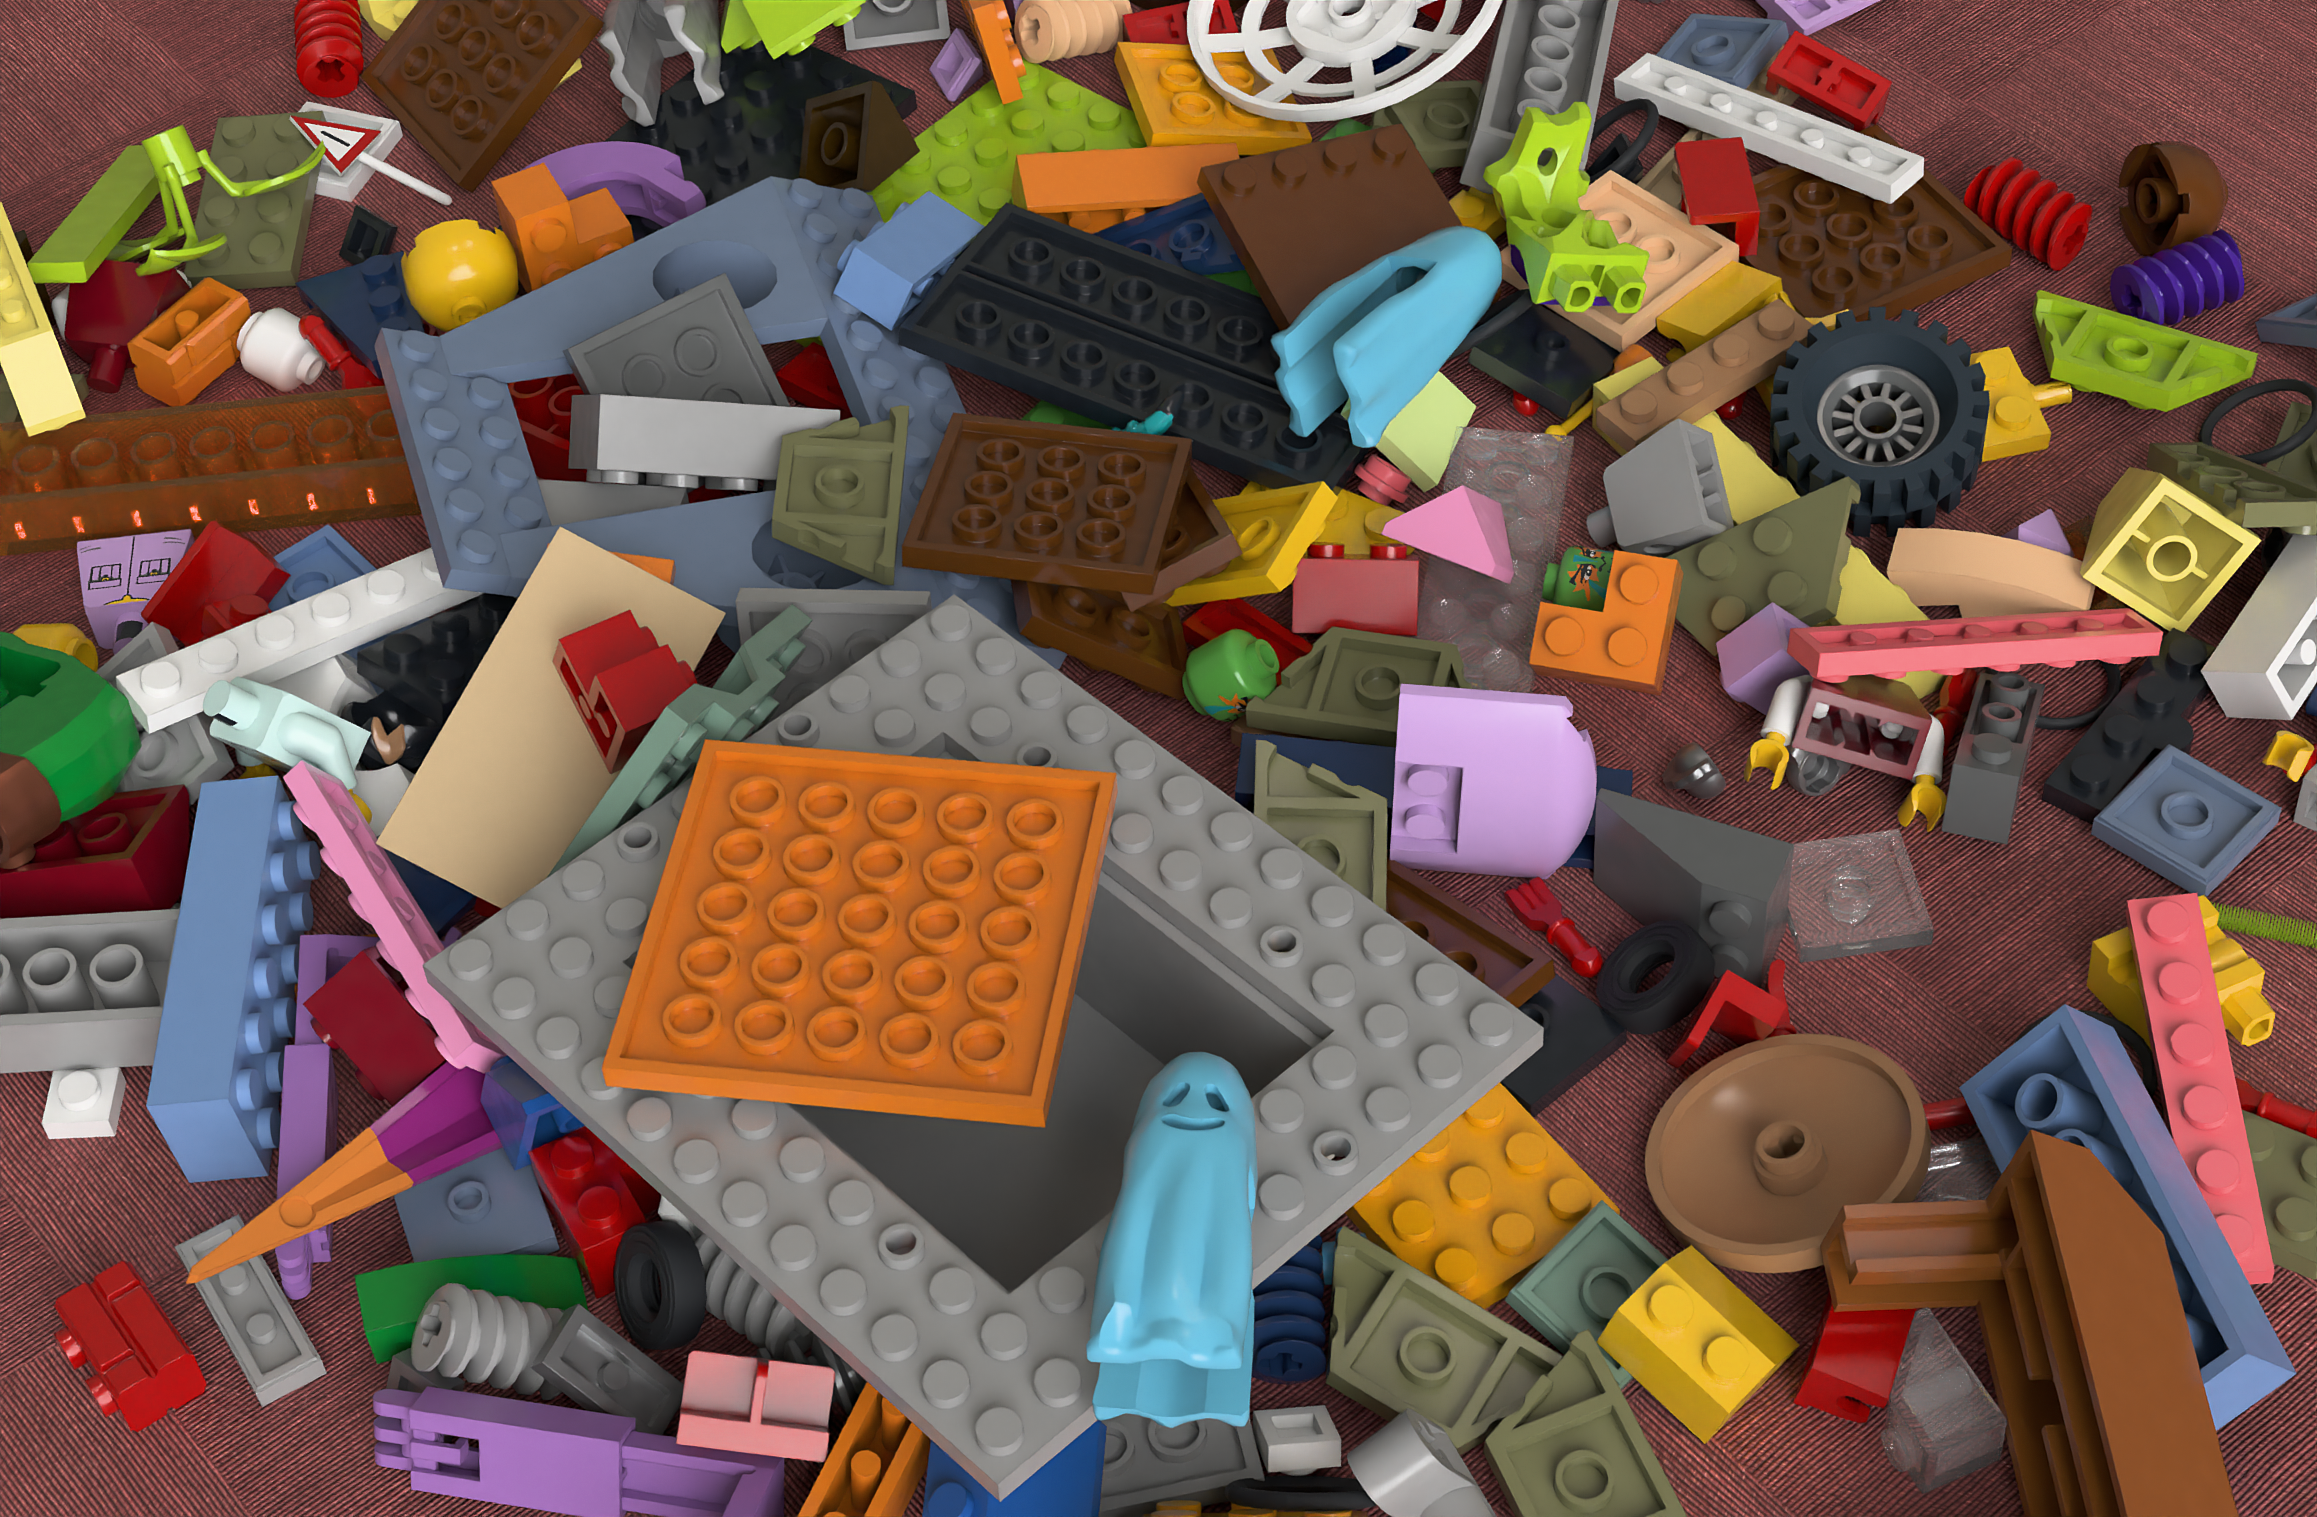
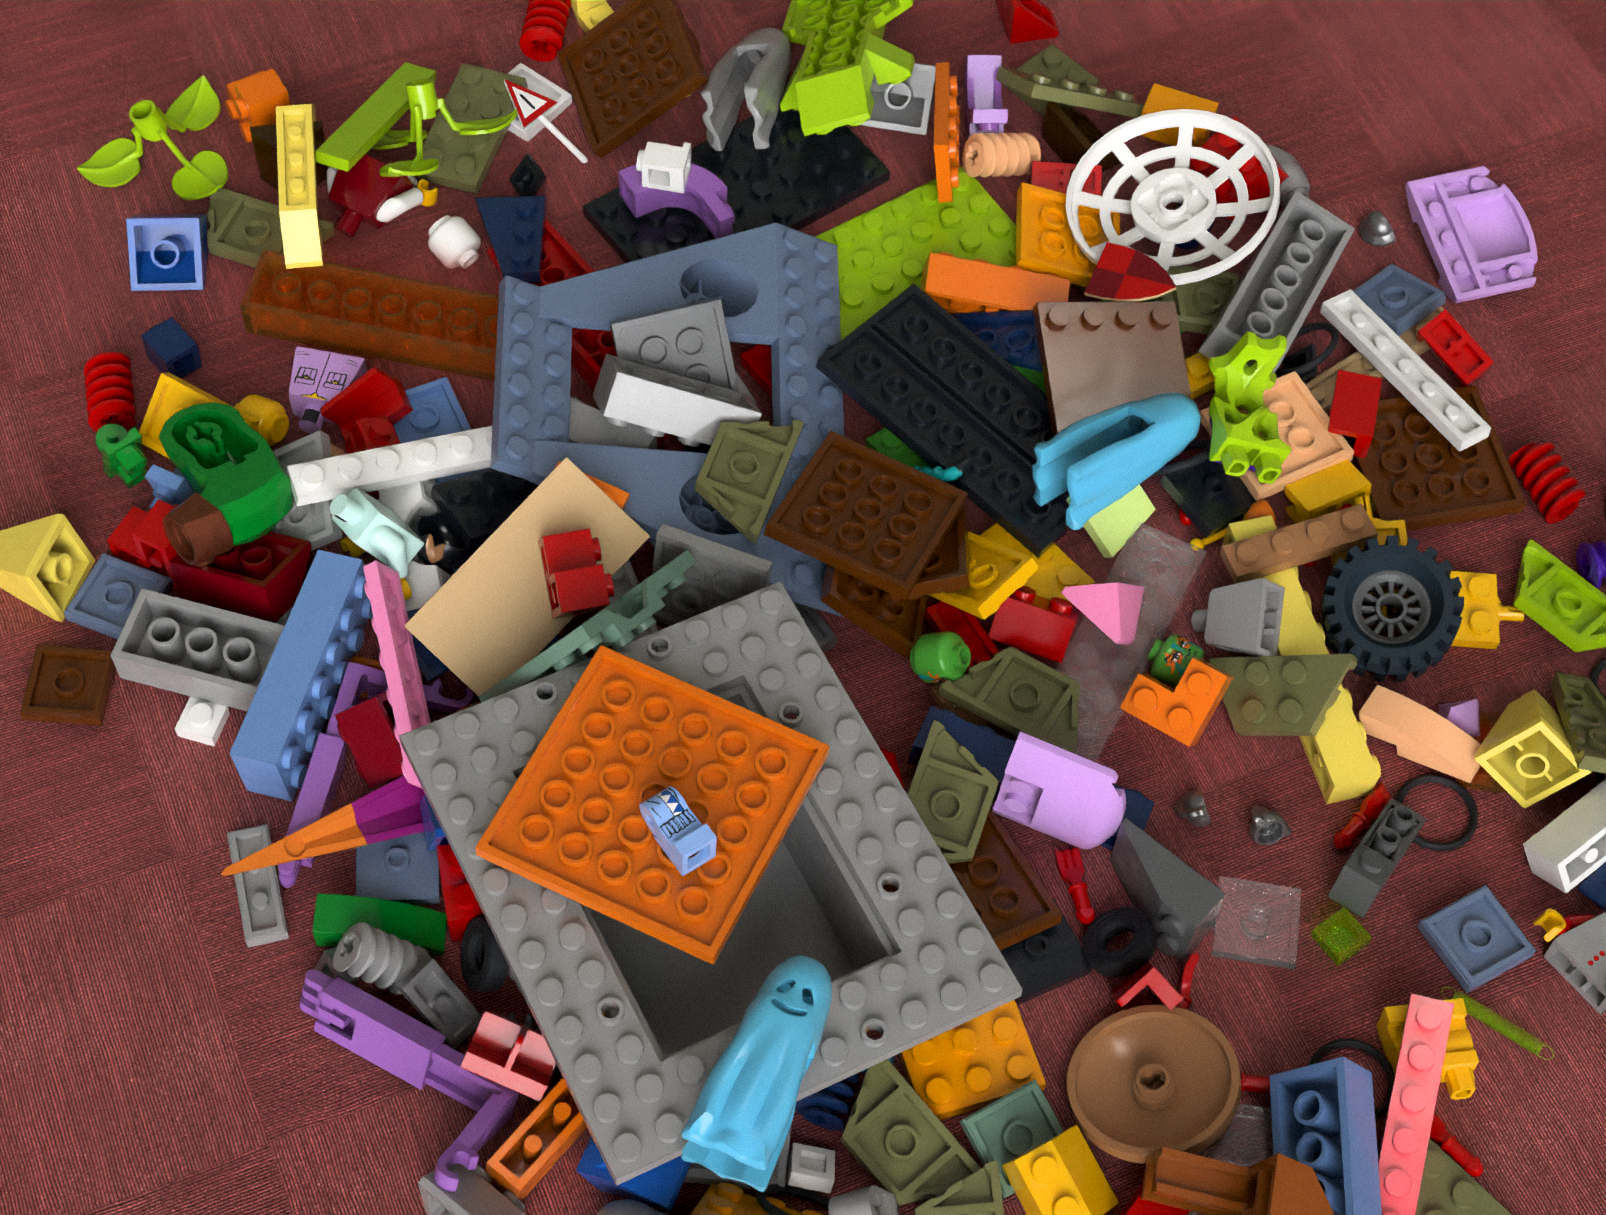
camera: 10 degrees right, 10 degrees up
red brick [53,1260,207,1432] -> none
orange brick [127,277,252,409] -> none
red piece [298,314,391,420] -> none
yellow cylinder [401,219,518,332] -> none
orange brick [491,163,635,293] -> none
dark brown slope [799,80,920,193] -> none
medium blue brick [833,191,985,331] -> none
lavender slope [929,28,983,102] -> none
coral plate [1354,454,1412,506] -> none
lavender brick [1716,602,1811,715] -> none
torso [1744,674,1947,832] -> none
coral plate [1787,608,2163,683] -> none
black hinge [2042,628,2216,825] -> none
none -> white brick [636,142,691,194]
none -> light blue leg [639,786,717,876]
none -> shield [1084,242,1177,302]
none -> clear neon green plate [1311,907,1372,966]

